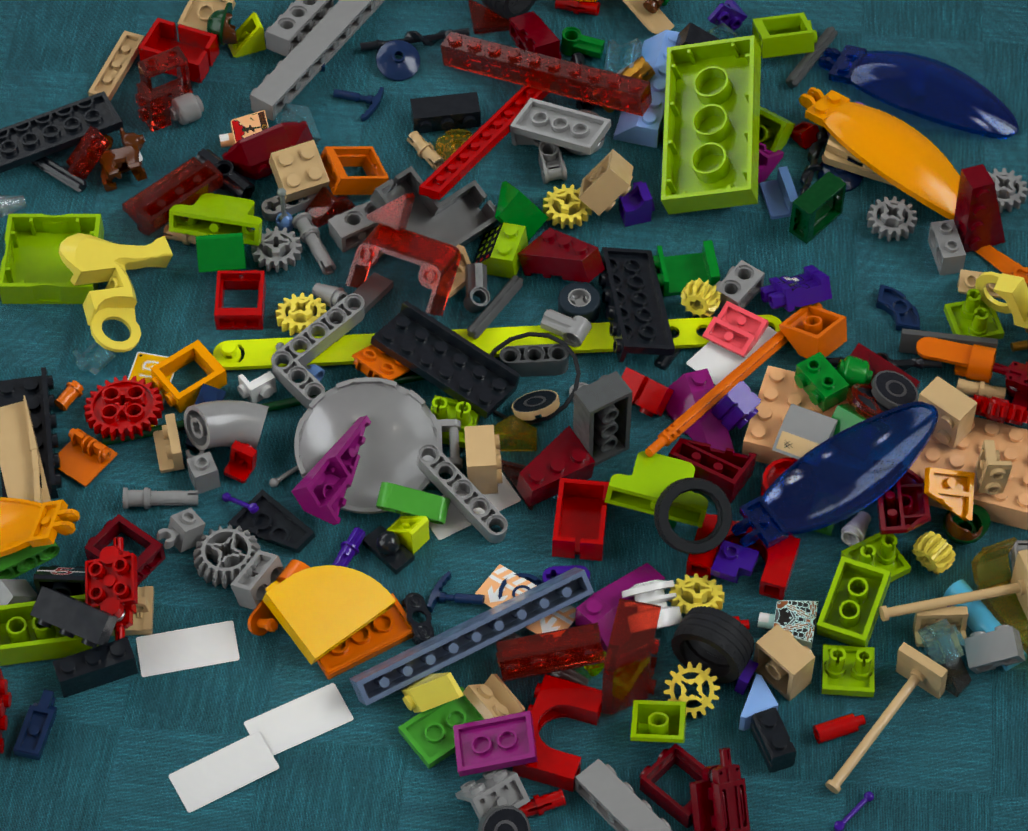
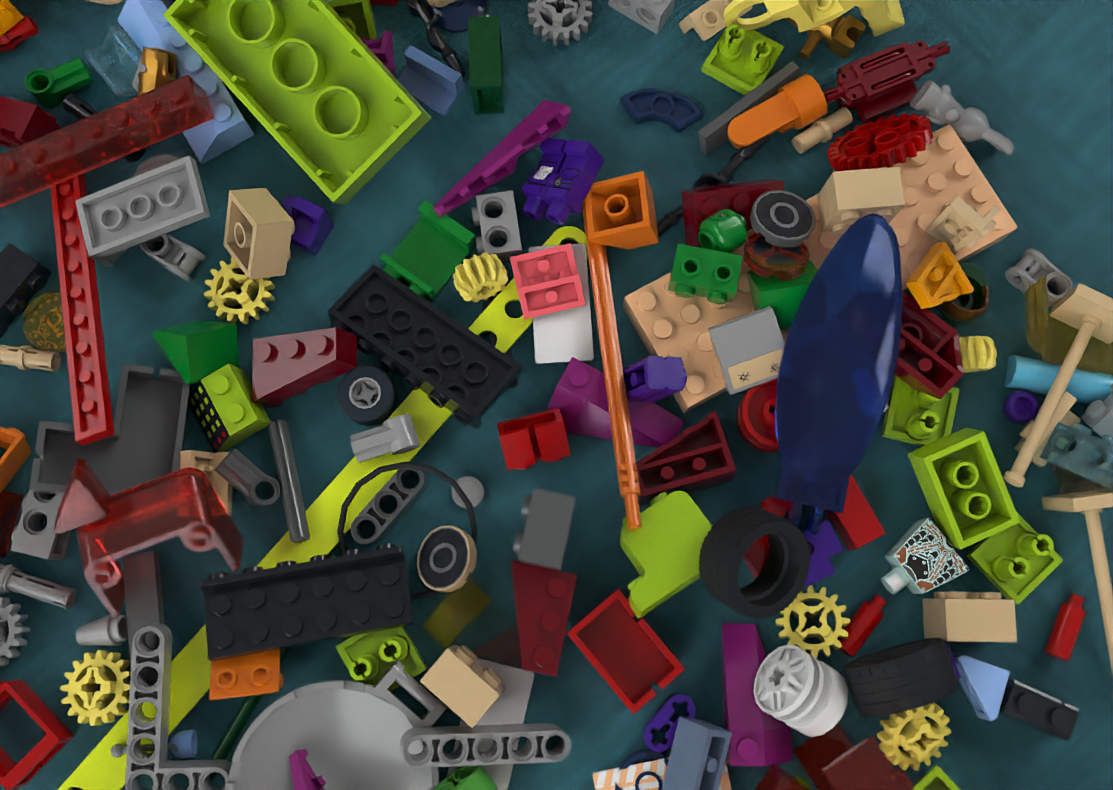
camera: 45 degrees left, 25 degrees up
none -> magenta wedge [433,100,571,218]

